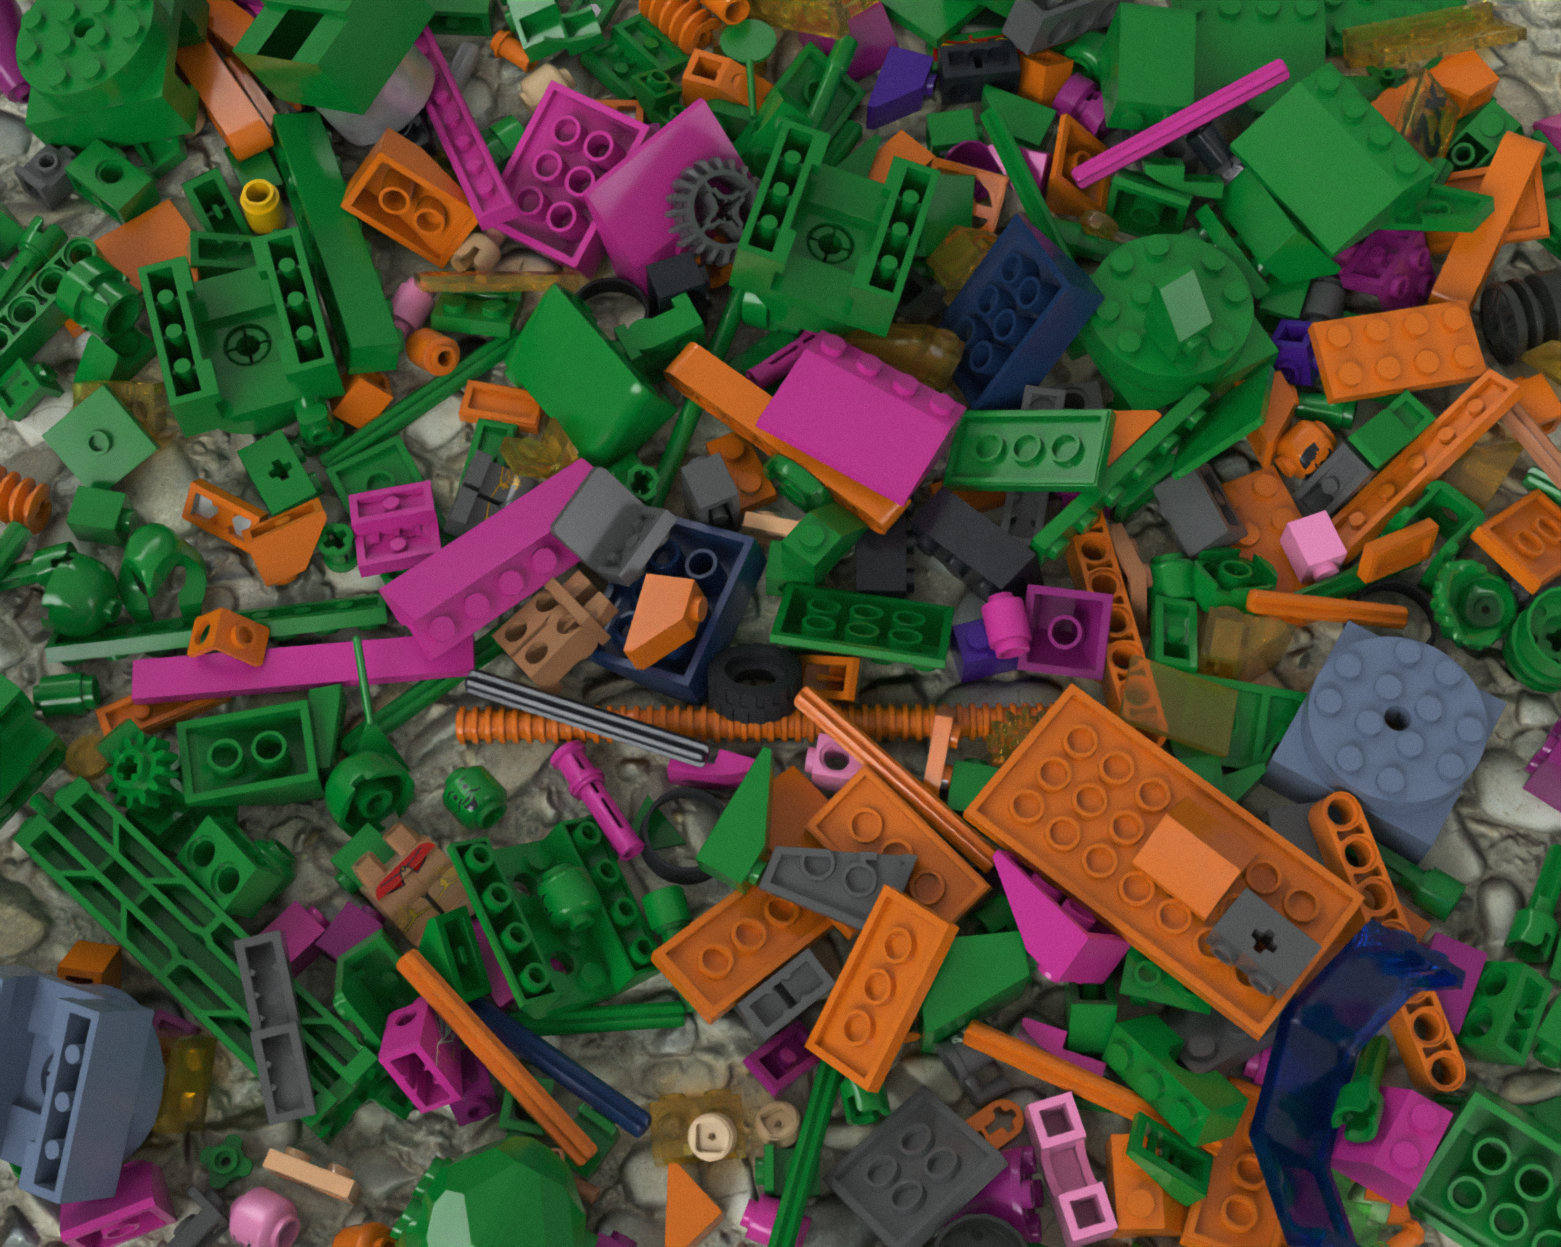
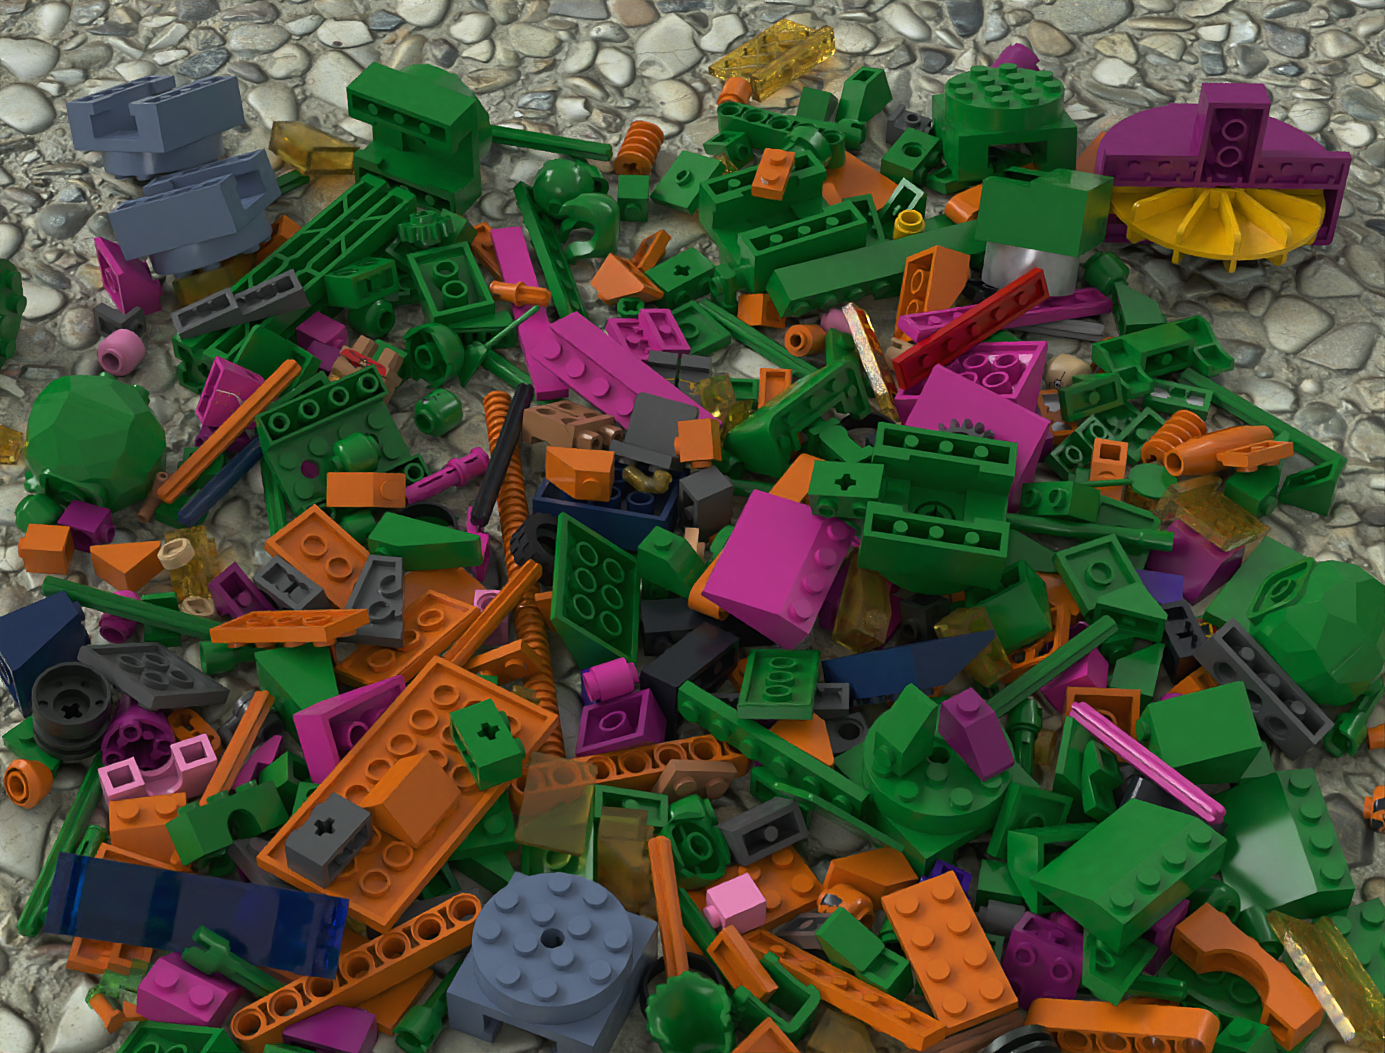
camera: 80 degrees right, 20 degrees down
green brick [33,672,101,718] -> none
orange bracket [187,607,270,667] -> none
green plate [199,1135,253,1190] -> none
light nougat plate [262,1146,363,1206] -> none
green slope [1126,1111,1214,1207] -> none
clear yellow tile [1394,68,1461,164] -> none
none -> orange slope [326,472,406,509]
none -> green brick [449,698,526,791]
none -> orange axle [489,281,552,307]
none -> clear yellow arm [622,465,672,494]
none -> orange brick [674,418,722,469]
none -> orange piece [751,148,795,201]
none -> green brick [808,460,888,520]
none -> red tile [891,267,1050,391]
none -> magenta slope [938,687,1014,782]
none -> green plate [1051,534,1147,617]
none -> green slope [1057,372,1124,423]
none -> green slope [1092,581,1168,643]

